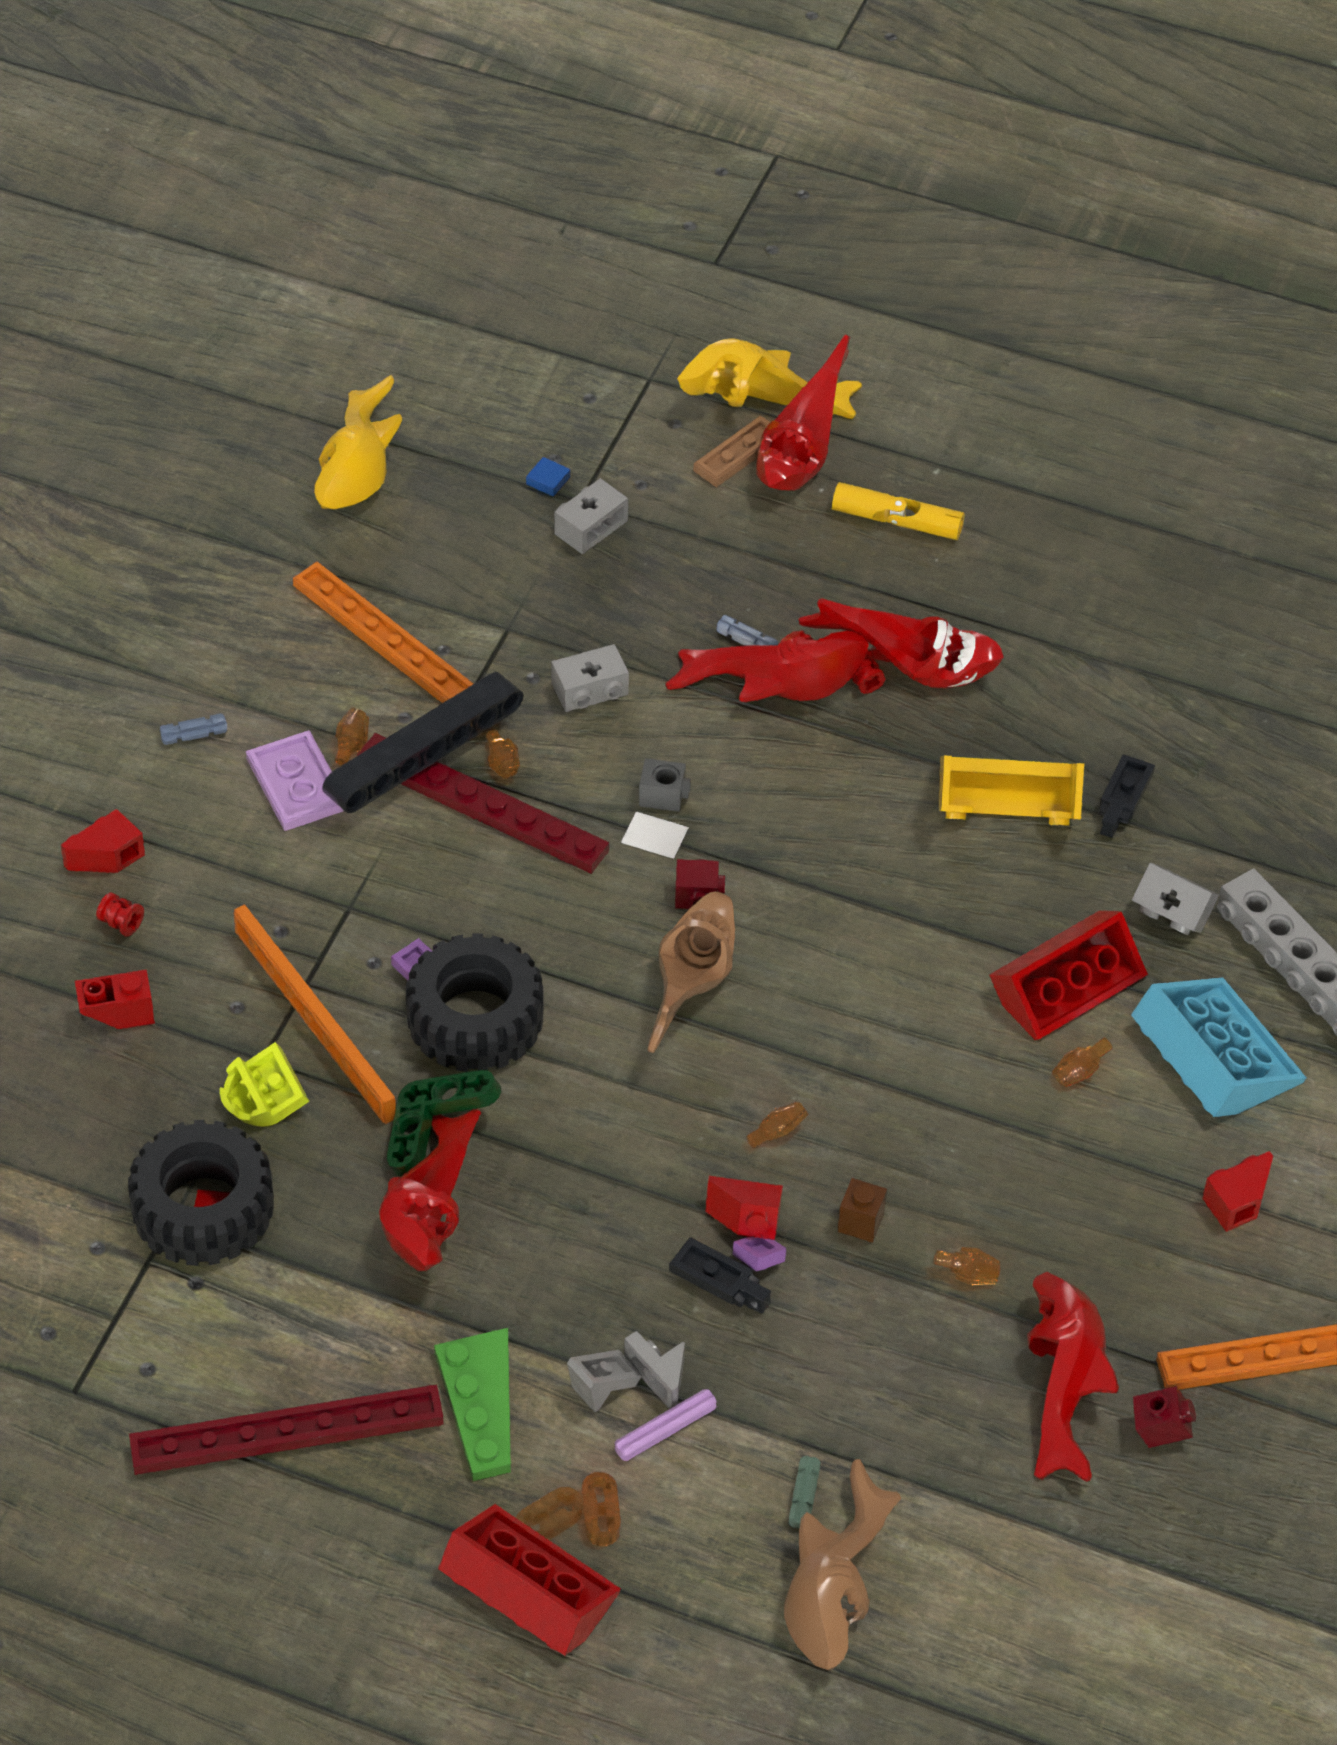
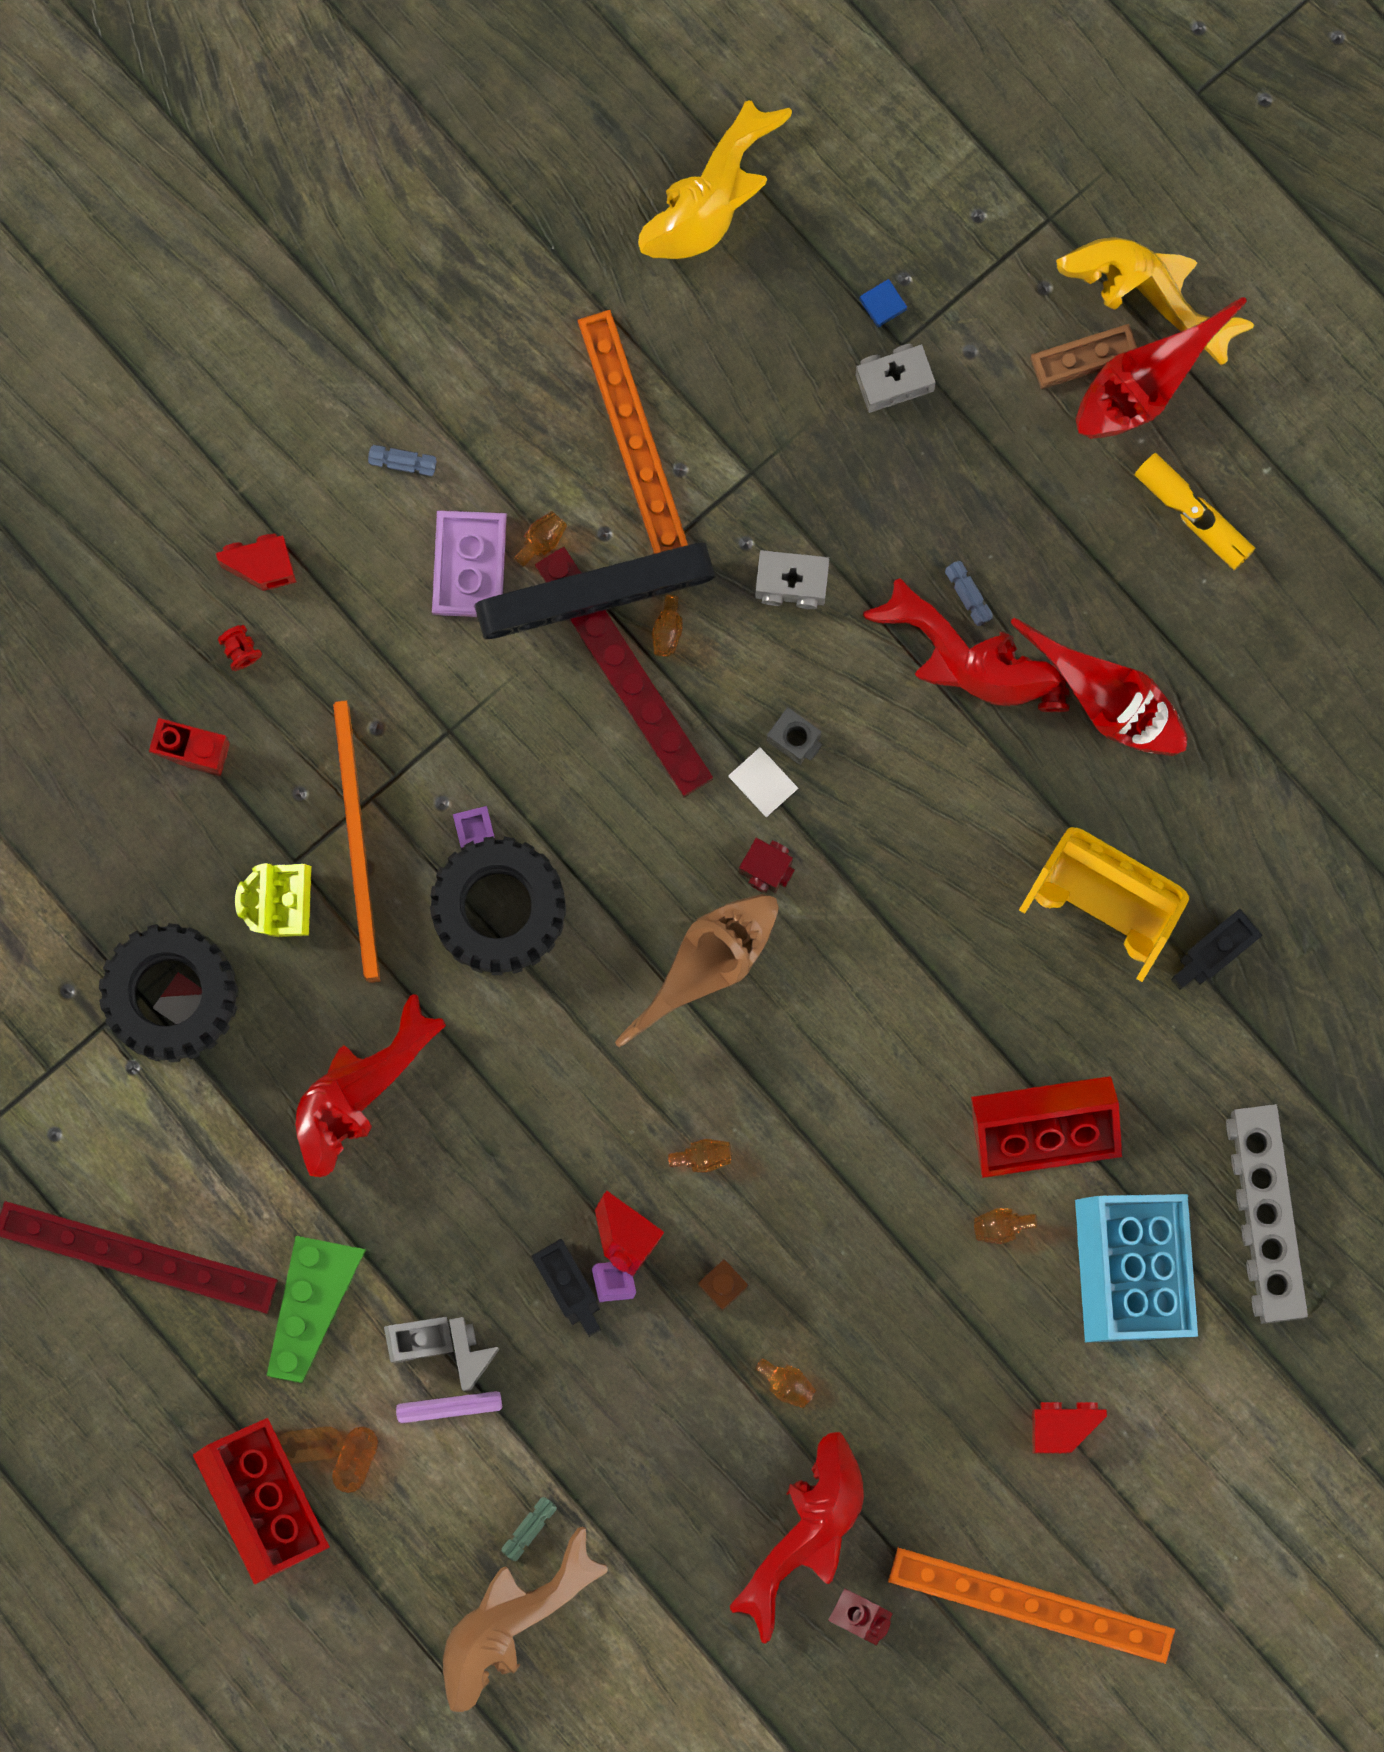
camera: 30 degrees right, 30 degrees up
dark green beam [387,1070,501,1177] -> none
light grey brick [1132,863,1219,935] -> none

